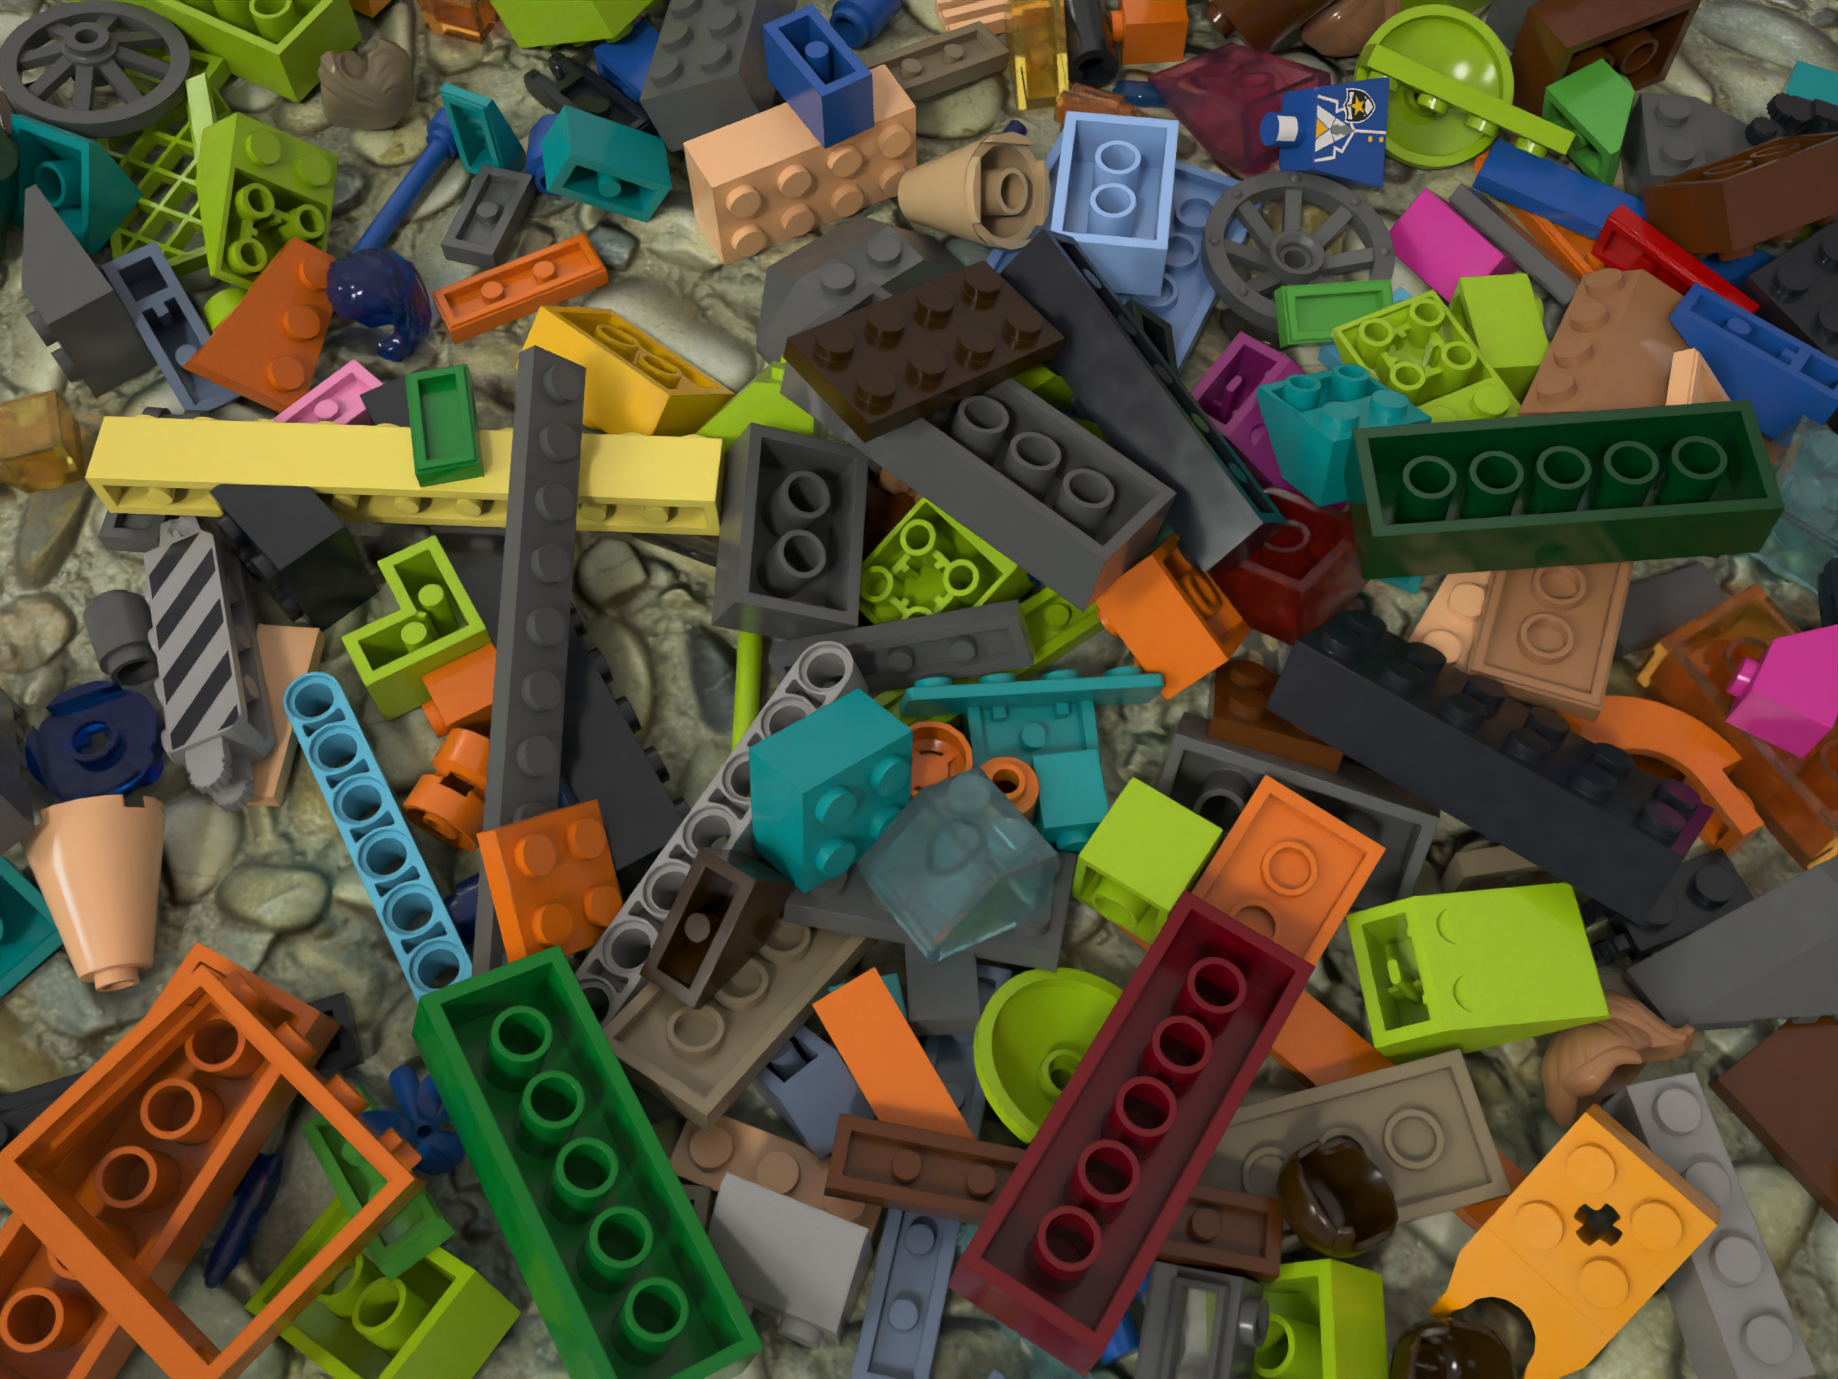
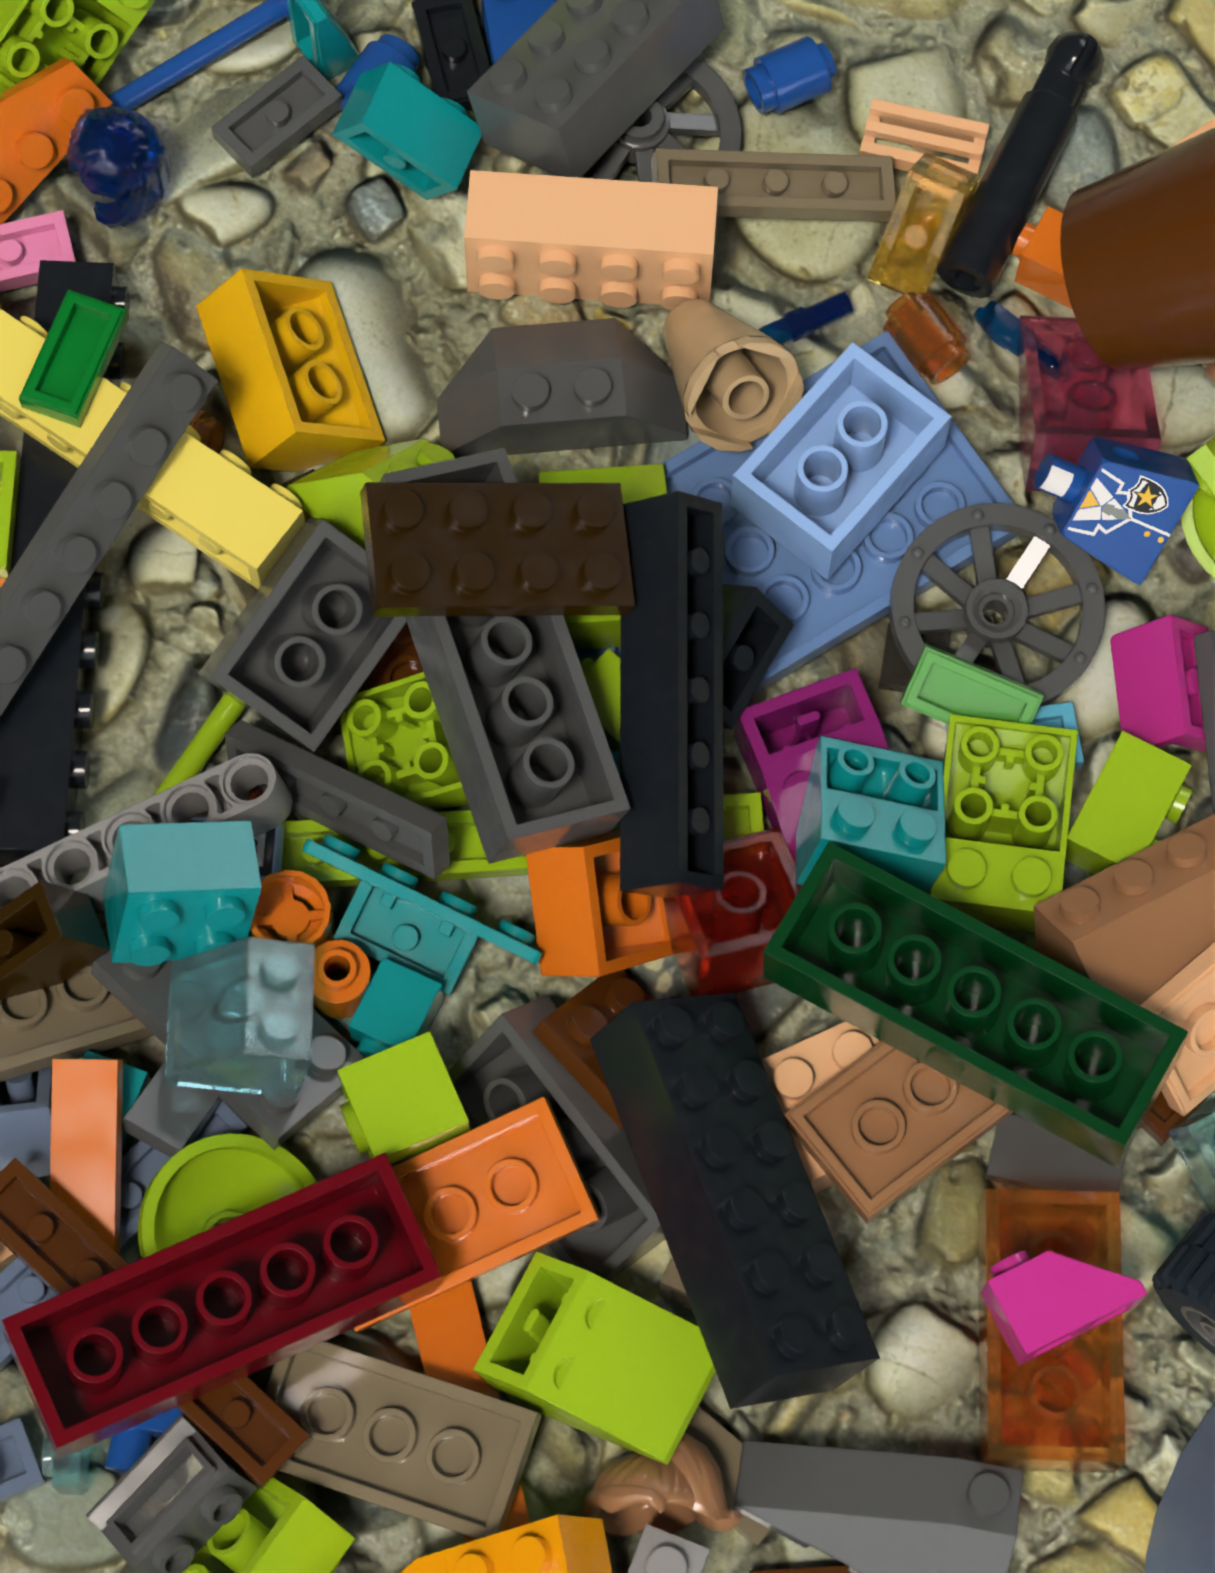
camera: 30 degrees right, 10 degrees up
orange tile [430,233,609,344] -> none
blue brick [762,4,874,149] -> none
dark brown hair [1276,1140,1399,1260] -> none
orange arch [1550,695,1765,856] -> none
black hinge [1579,848,1754,968] -> none

